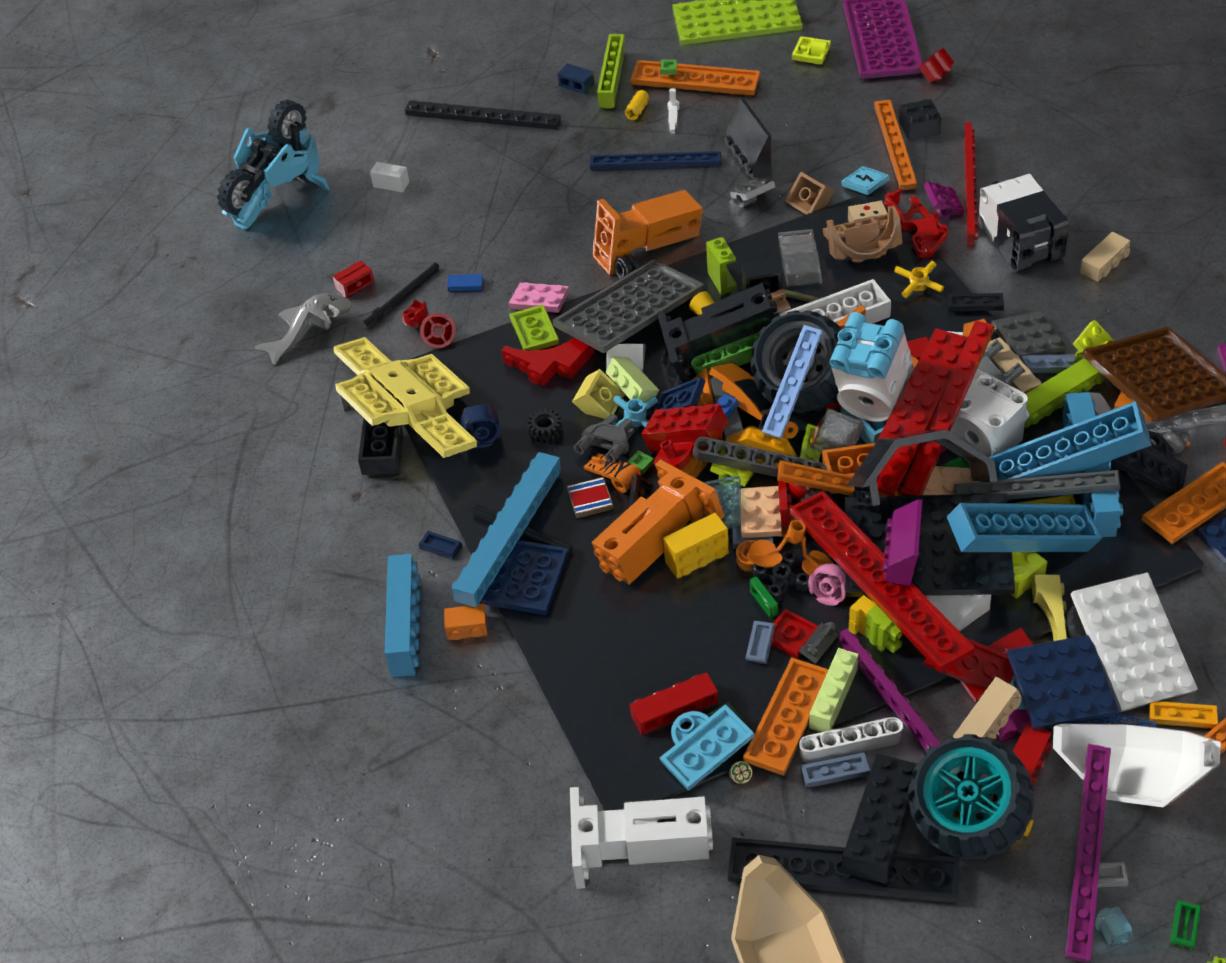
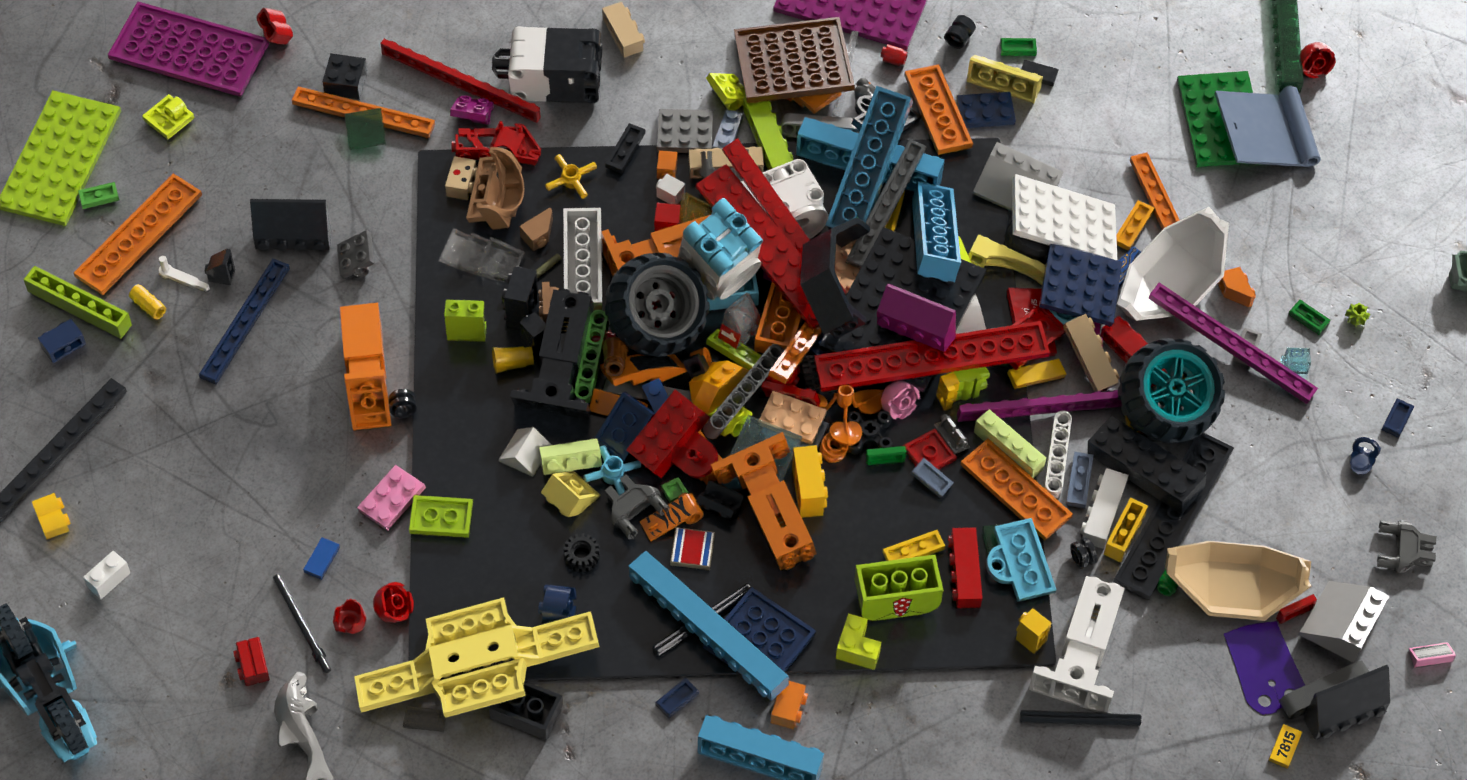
camera: 75 degrees left, 10 degrees up
red arch [502,338,595,387] -> none
dark grey plate [553,259,704,353] -> none
bright green plate [661,60,677,75] -> none
tile [729,761,752,784] -> none
light blue plate [762,325,823,439] -> none
medium nougat slope [784,172,835,214] -> none
medium azure tile [842,166,889,195] -> none
none -> yellow brick [32,493,71,540]
none -> bright green plate [78,182,119,209]
none -> black slope [204,249,235,285]
none -> clear green tile [345,108,386,150]
none -> medium nougat slope [520,208,553,251]
none -> reddish brown plant [602,337,629,377]
none -> neon yellow brick [836,613,882,670]
none -> lime brick [854,555,943,620]
none -> yellow plate [882,530,945,561]
none -> light grey slope [972,142,1064,211]
none -> yellow tile [1007,359,1067,389]
none -> yellow brick [1016,608,1051,654]
none -> black axle [1020,710,1142,726]
none -> black wheel [1070,537,1098,569]
none -> white brick [1080,468,1128,549]
none -> yellow brick [1103,498,1148,563]
none -> orange slope [1217,267,1256,307]

